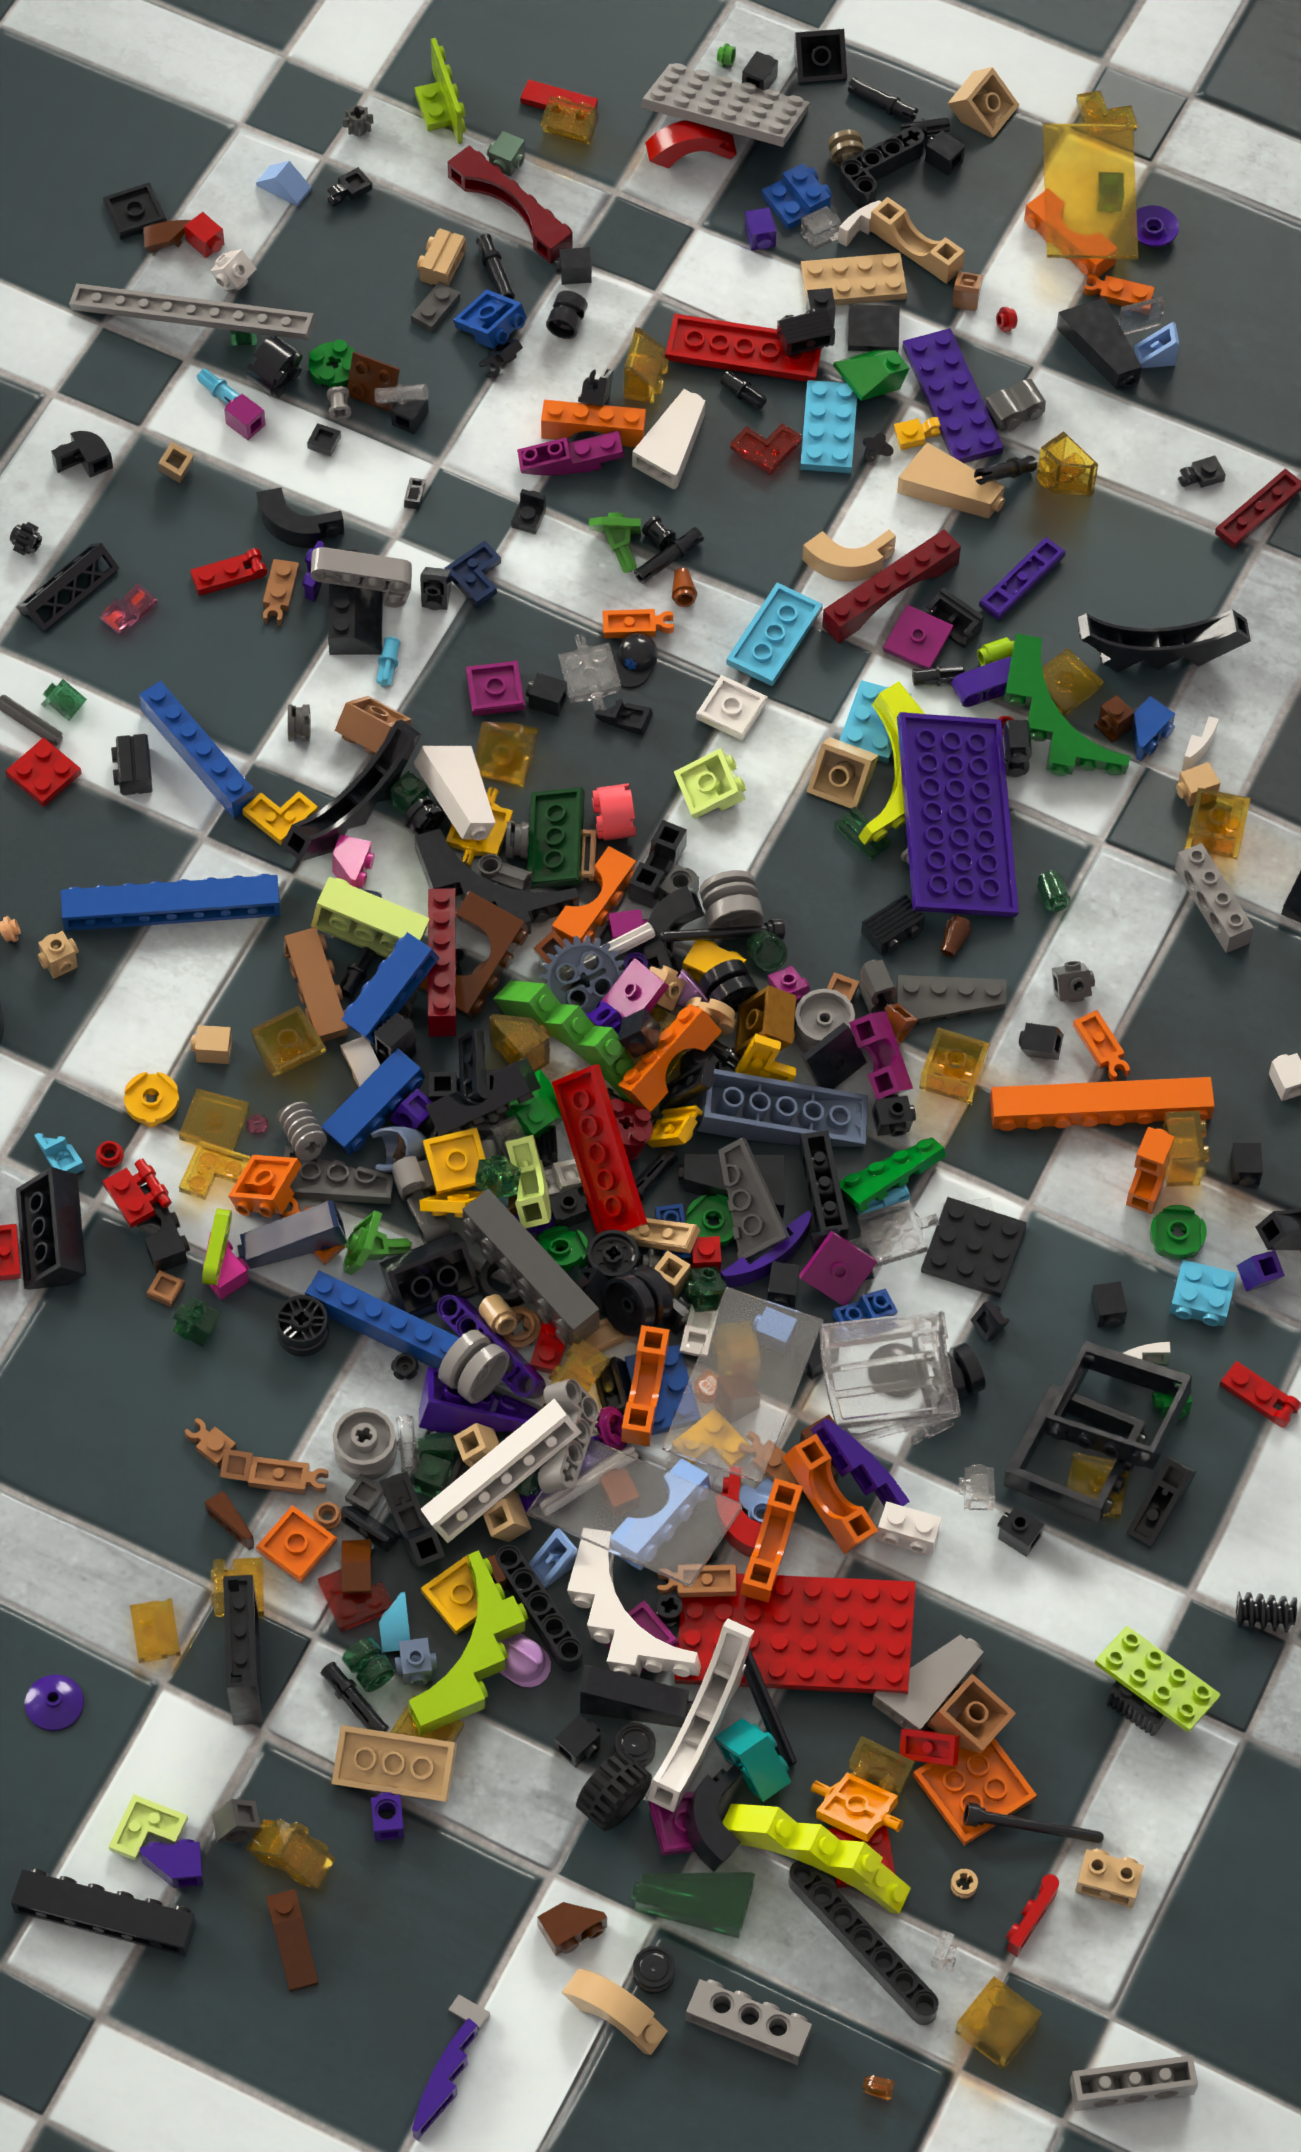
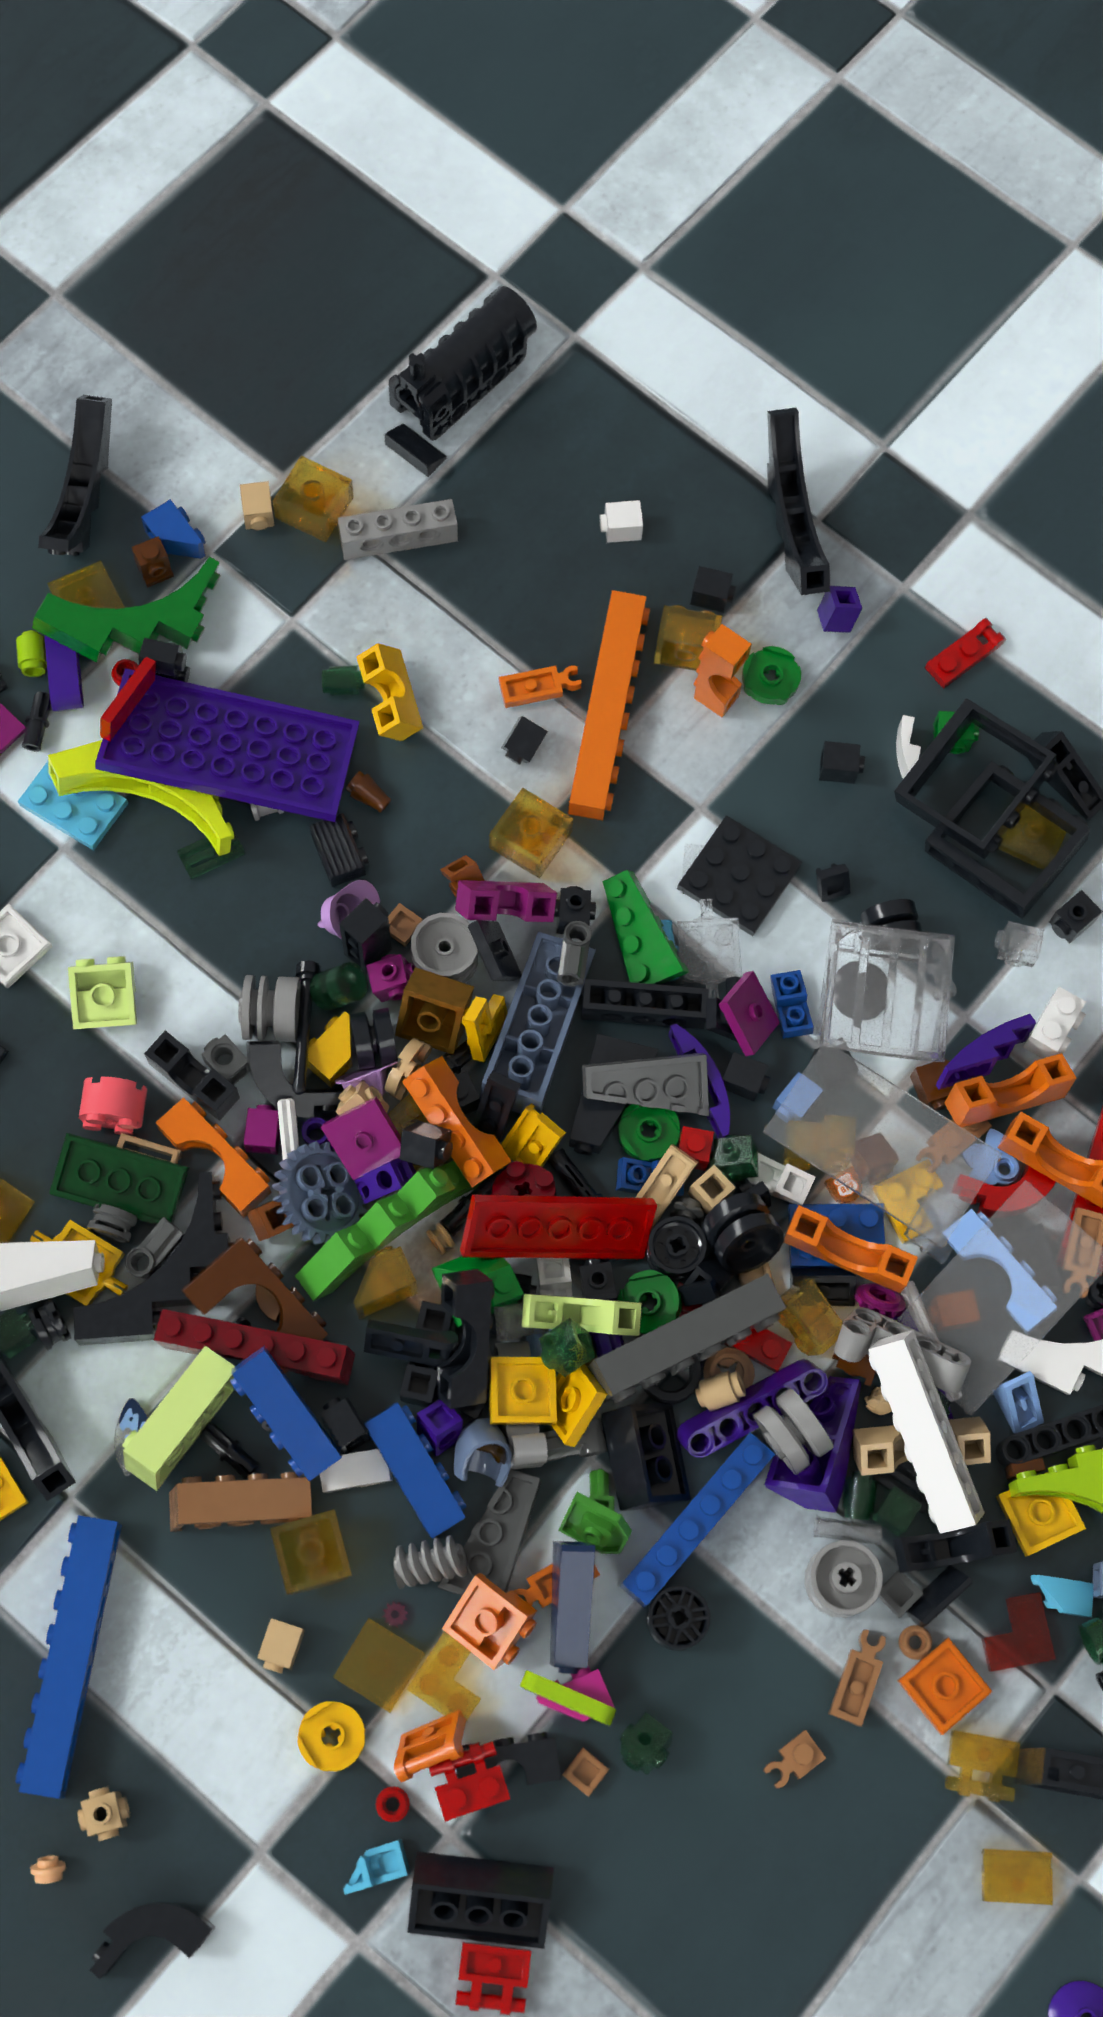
camera: 80 degrees left, 10 degrees up
reddish brown slope [204,1491,254,1550] -> none
medium nougat plate [220,1449,253,1482] -> none
slope [332,834,375,889] -> none
reddish brown slope [341,1539,372,1594] -> none
black plate [391,1353,419,1380] -> none
tan slope [806,737,879,810] -> none
dark grey brick [859,960,897,1014] -> none
dark grey wing [897,975,1007,1024] -> none
dark grey brick [1051,961,1095,1002] -> none
medium azure plate [1169,1259,1237,1326] -> none
white slope [1182,716,1219,771] -> none
none -> red tile [100,657,156,741]
none -> lavender piece [318,880,380,939]
none -> black brick [339,898,392,974]
none -> yellow arch [357,643,423,741]
none -> orange plate [394,1709,466,1782]
none -> dark grey piece [557,921,592,987]

